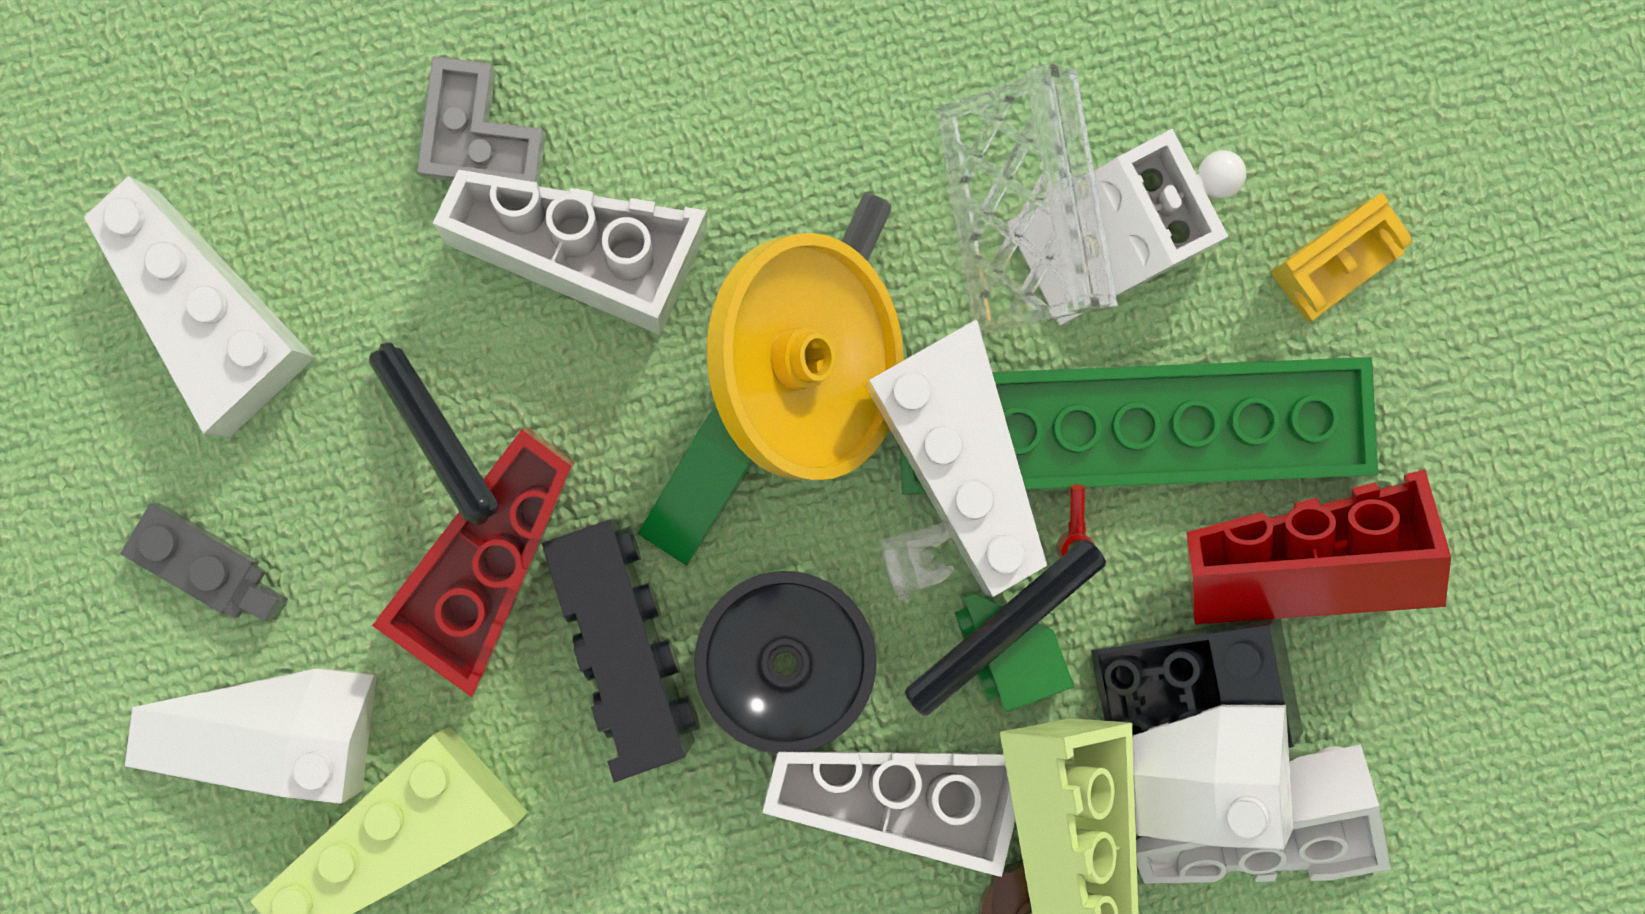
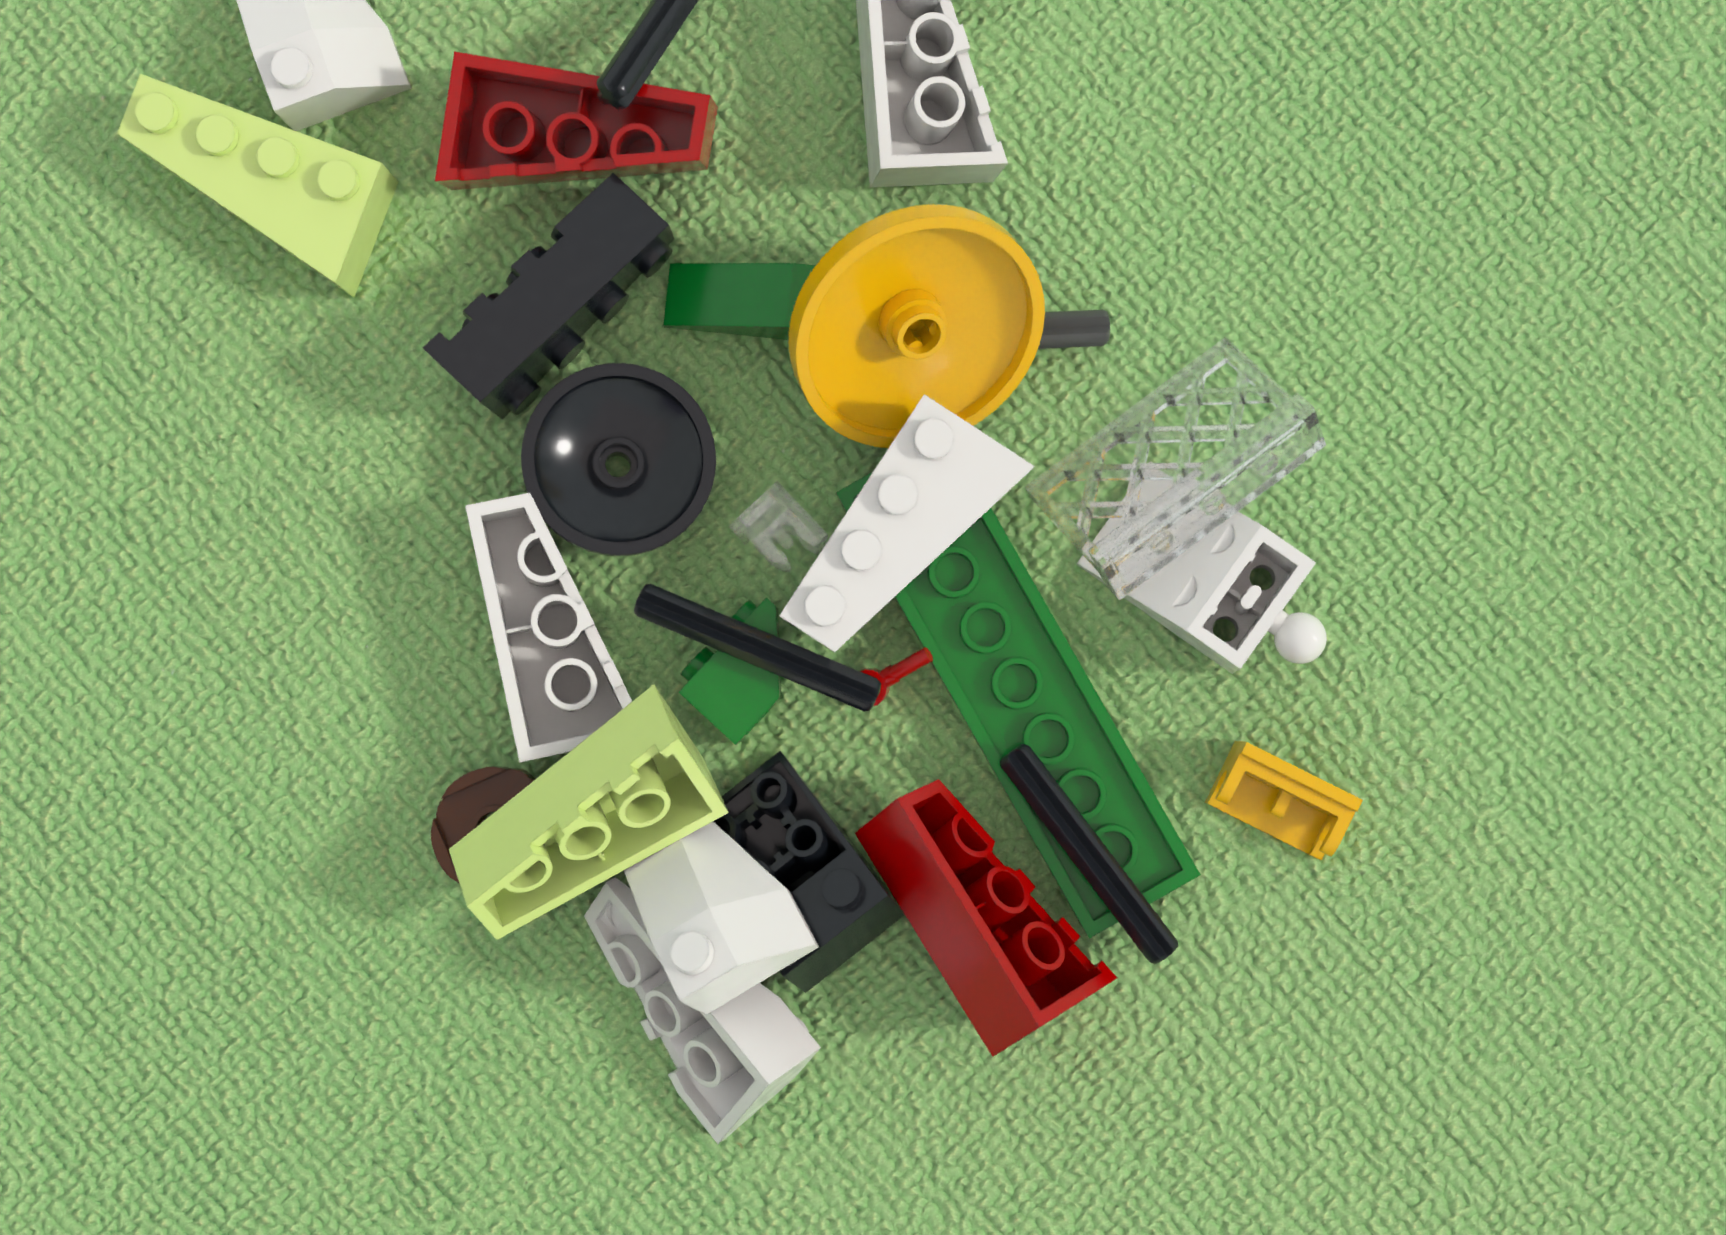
camera: 60 degrees right, 0 degrees up
none -> black axle [1000,744,1178,964]

